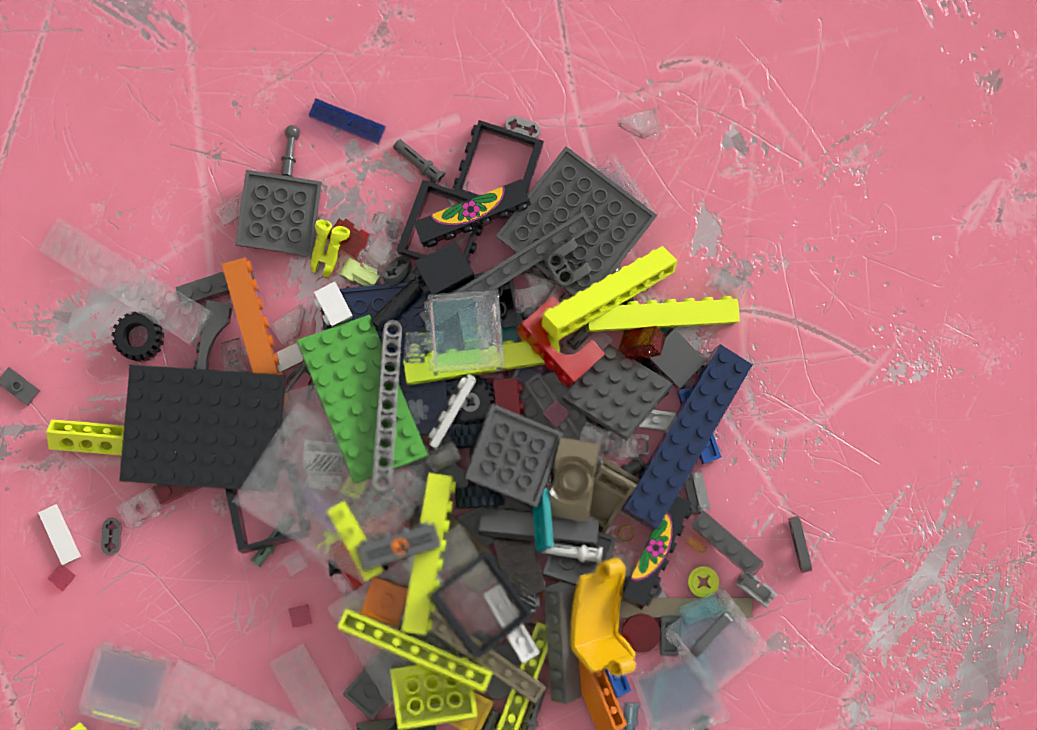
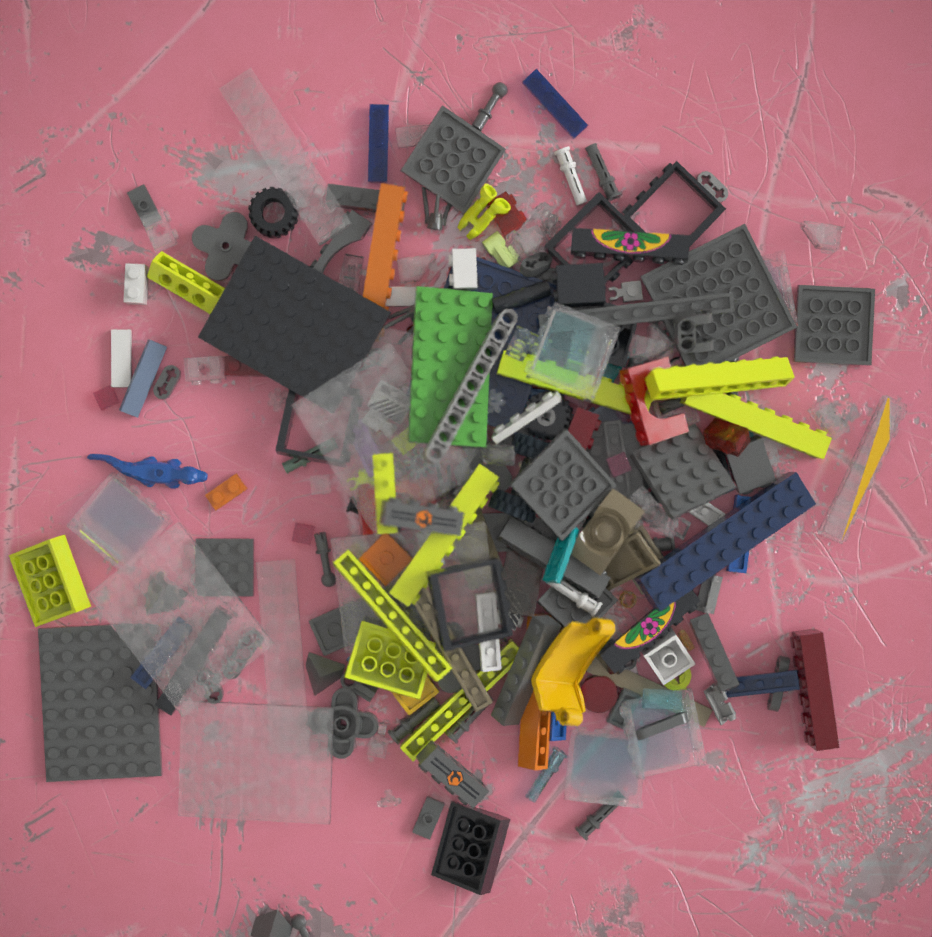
camera: 30 degrees right, 5 degrees up
none -> blue animal [87,454,208,489]
none -> sand blue tile [119,339,167,418]
none -> white brick [124,263,149,305]
none -> clear brick [140,207,180,253]
none -> dark grey plant [192,212,251,281]
none -> dark grey plate [195,538,254,596]
none -> orange plate [205,473,248,511]
none -> dark grey pin [314,532,336,587]
none -> clear blue plate [368,104,389,183]
none -> dark grey plant [422,186,451,230]
none -> white pin [554,146,588,206]
none -> white plate [608,280,643,302]
none -> white slope [641,627,695,685]
none -> dark blue plate [725,670,800,698]
none -> dark red brick [790,629,840,751]
none -> dark grey plate [794,285,875,366]
none -> clear brick [817,395,907,544]

